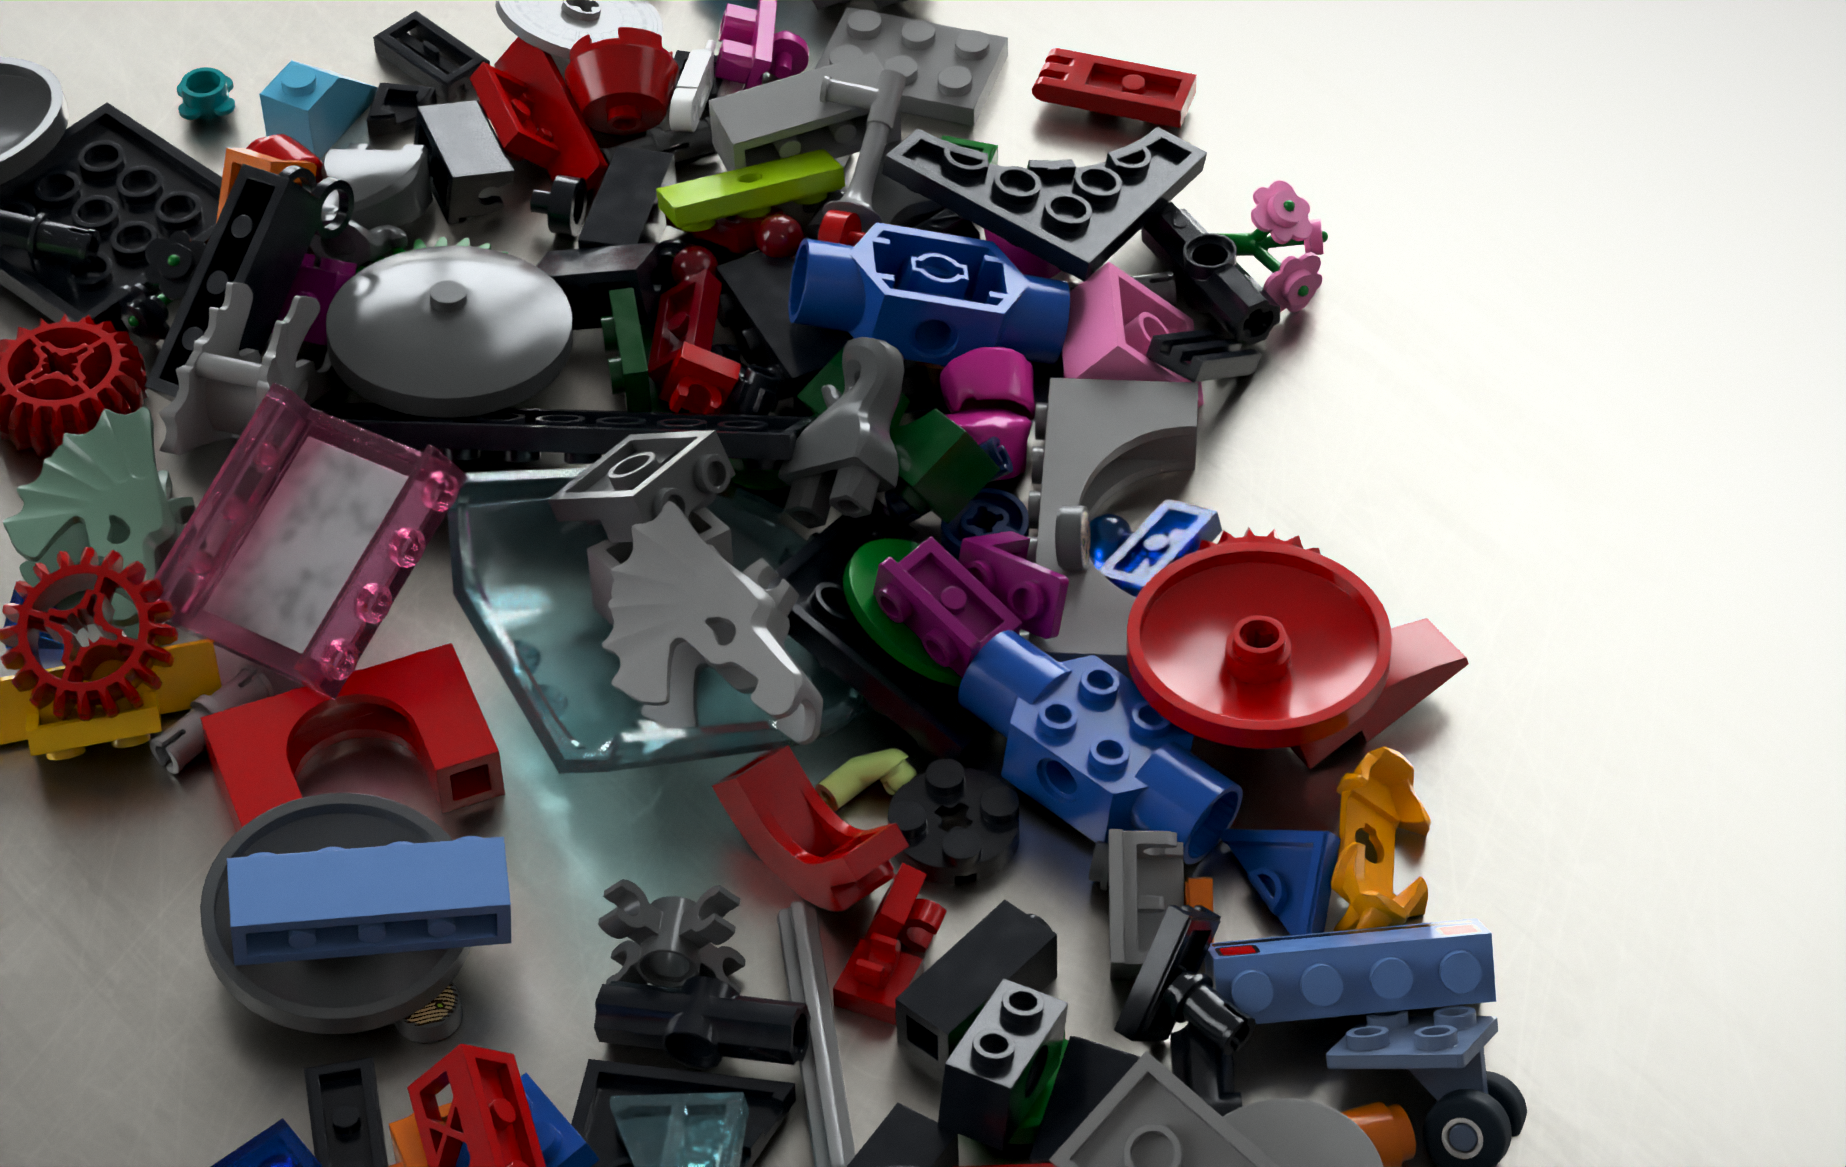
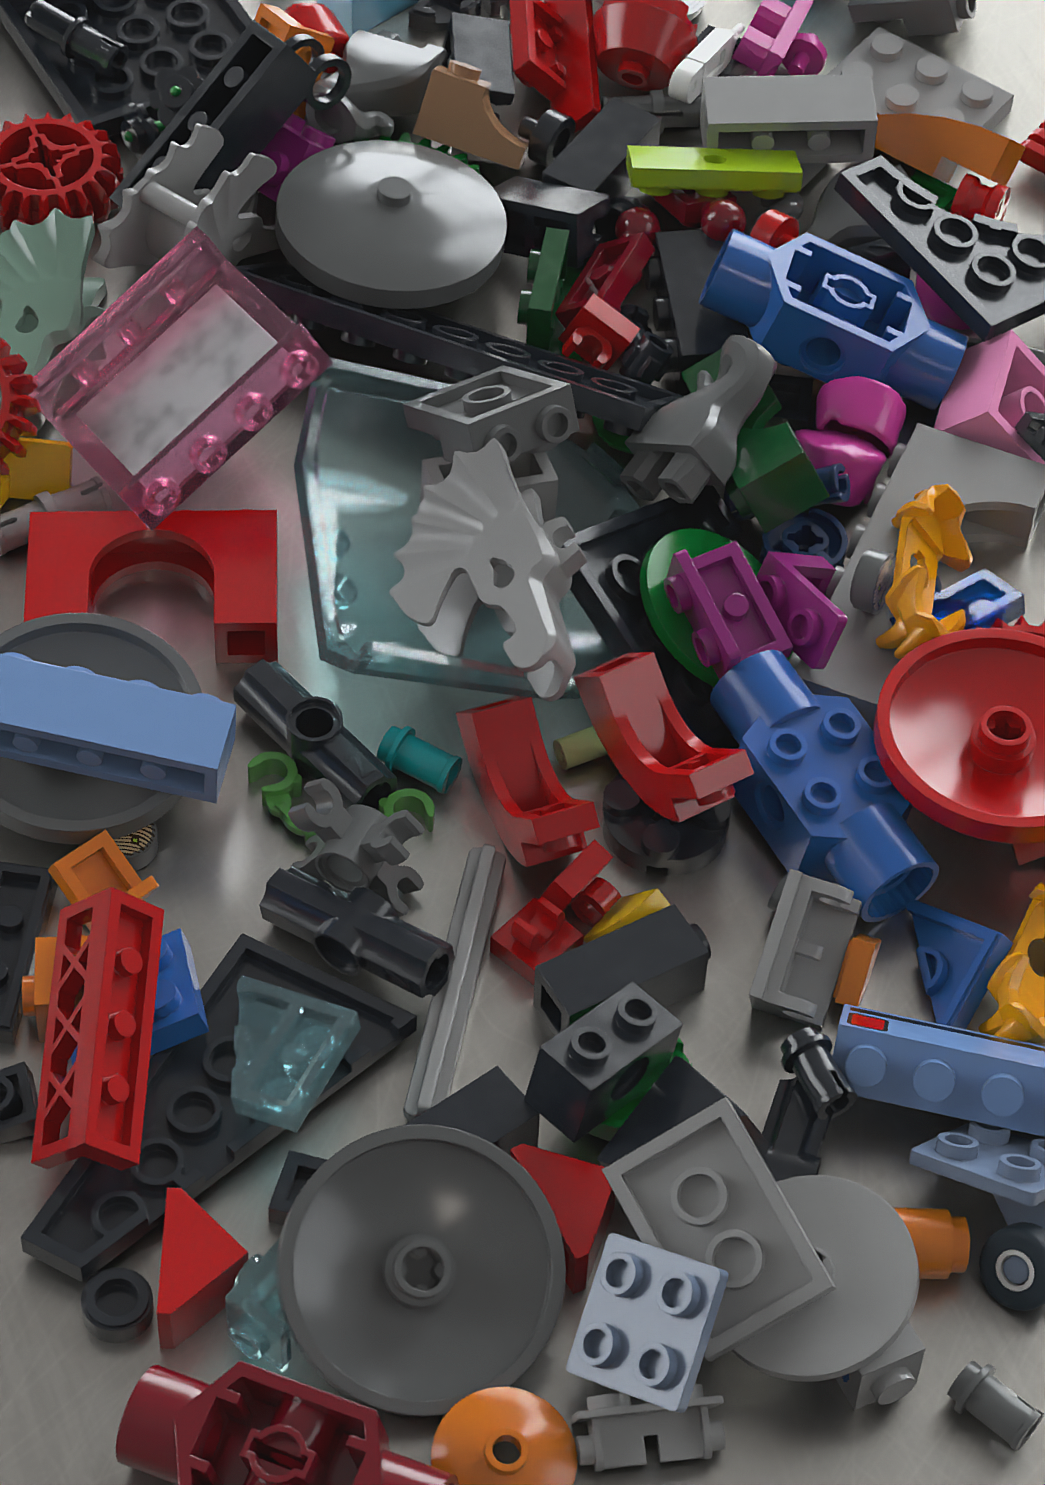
camera: 15 degrees right, 5 degrees up
light grey piece [820,69,906,233] -> none
black tile [1114,905,1221,1042] -> none
none -> orange bracket [48,830,159,931]
none -> black piece [233,659,397,811]
none -> bright green piece [247,751,435,841]
none -> teal pin [377,725,463,794]
none -> medium nougat arch [412,60,528,170]
none -> red arch [573,652,754,822]
none -> yellow tile [584,888,670,943]
none -> orange slope [875,113,1026,186]
none -> light orange piece [875,484,973,660]
none -> red wheel [950,173,1011,221]

